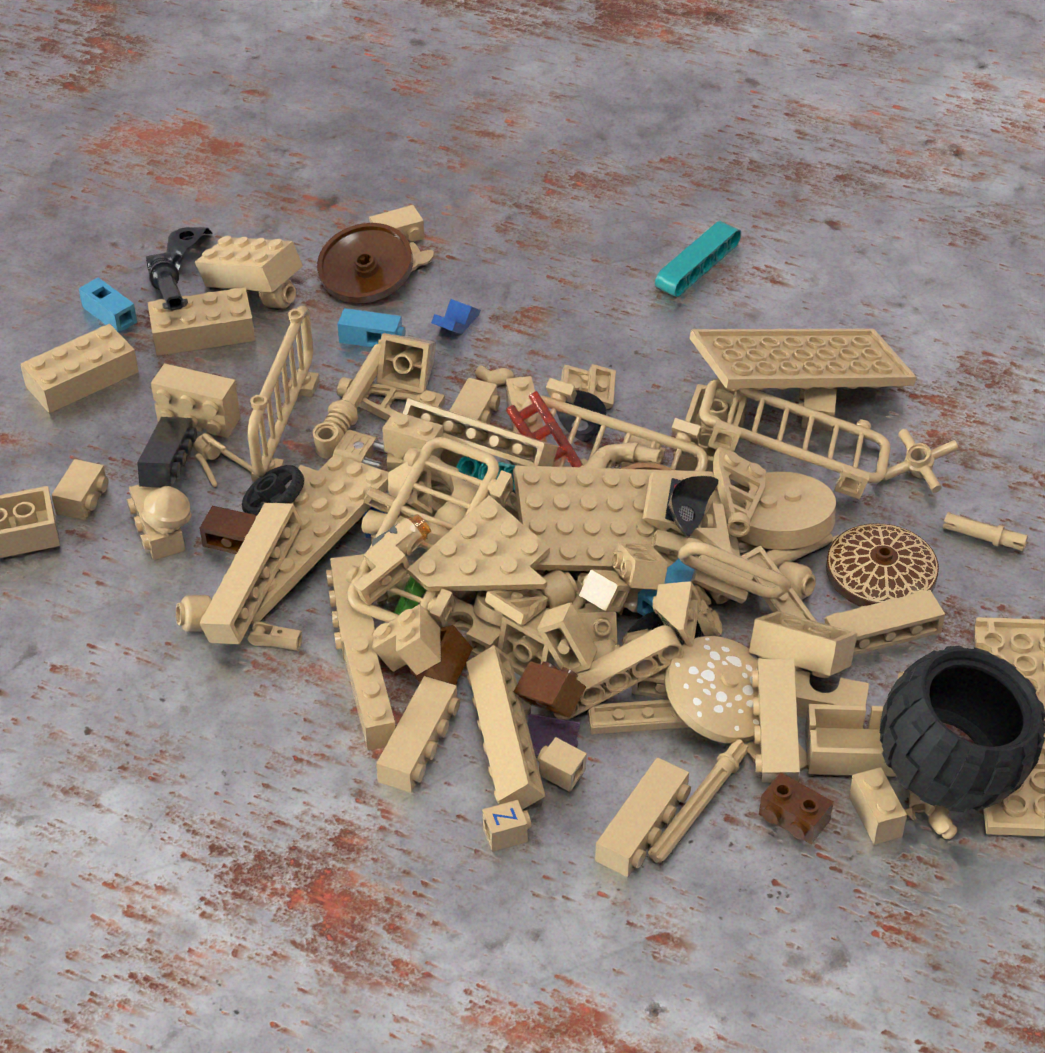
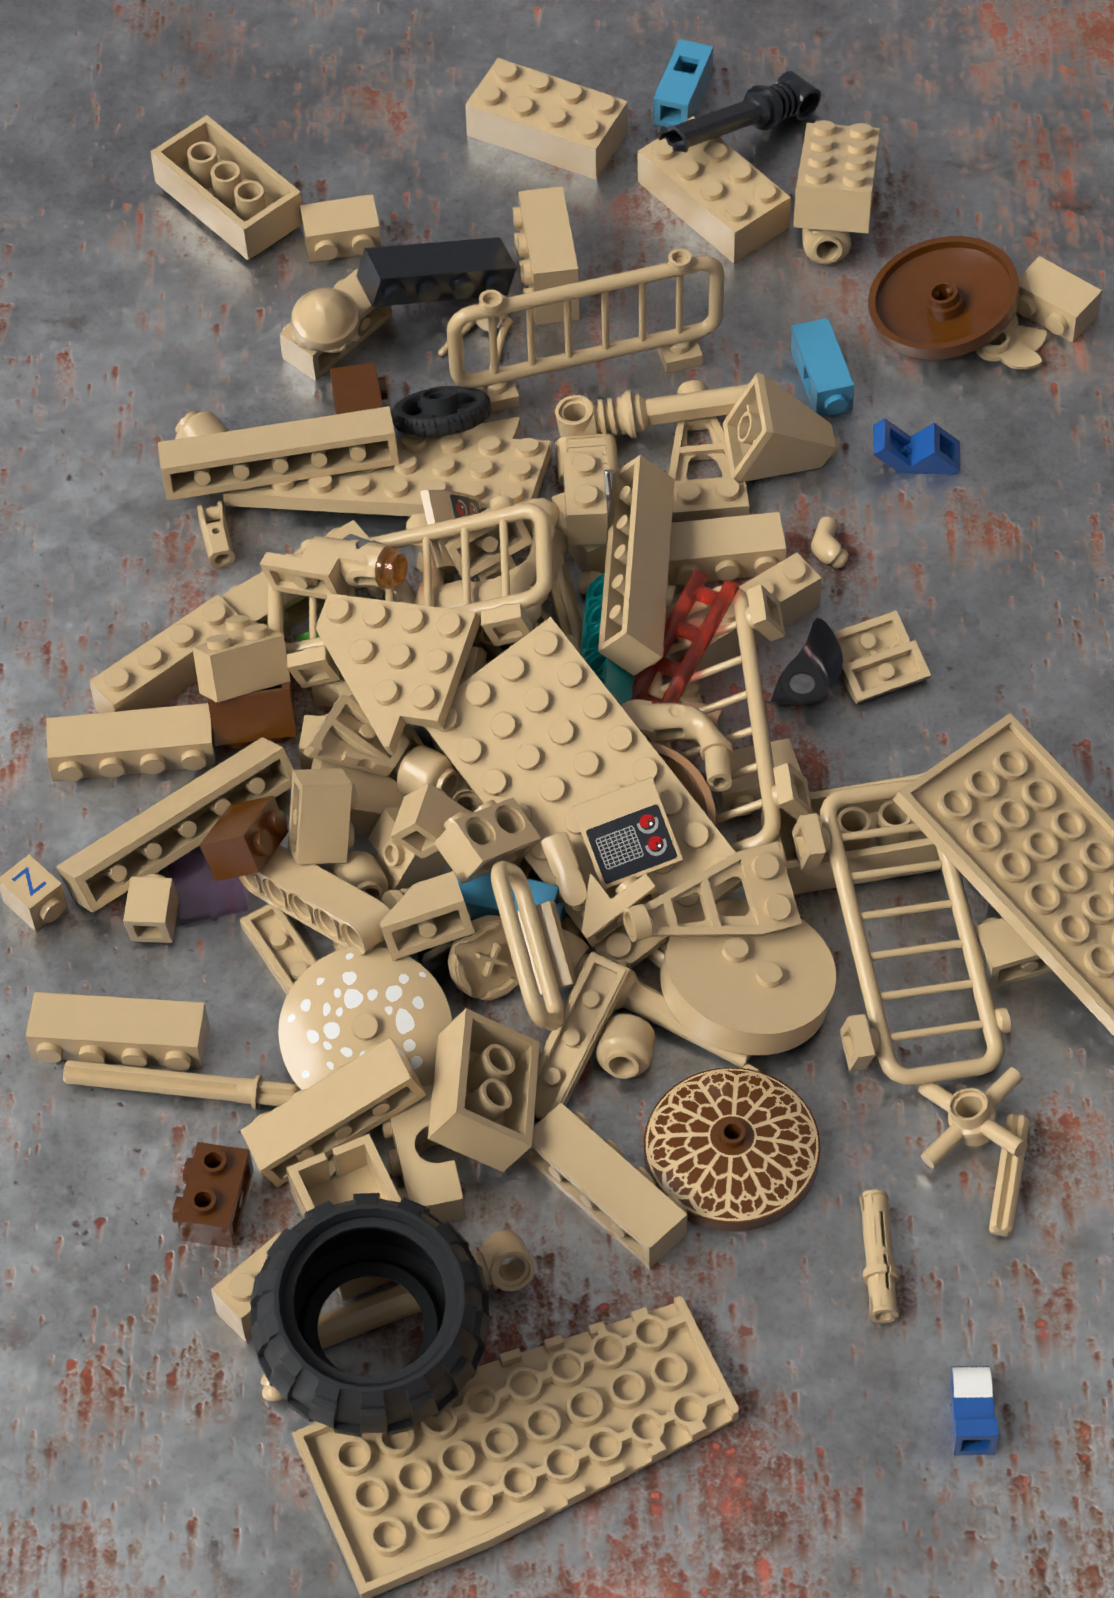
camera: 65 degrees right, 10 degrees up
black piece [166,227,213,271] -> none
black piece [668,476,719,538] -> none
none -> tan axle [989,1113,1030,1237]

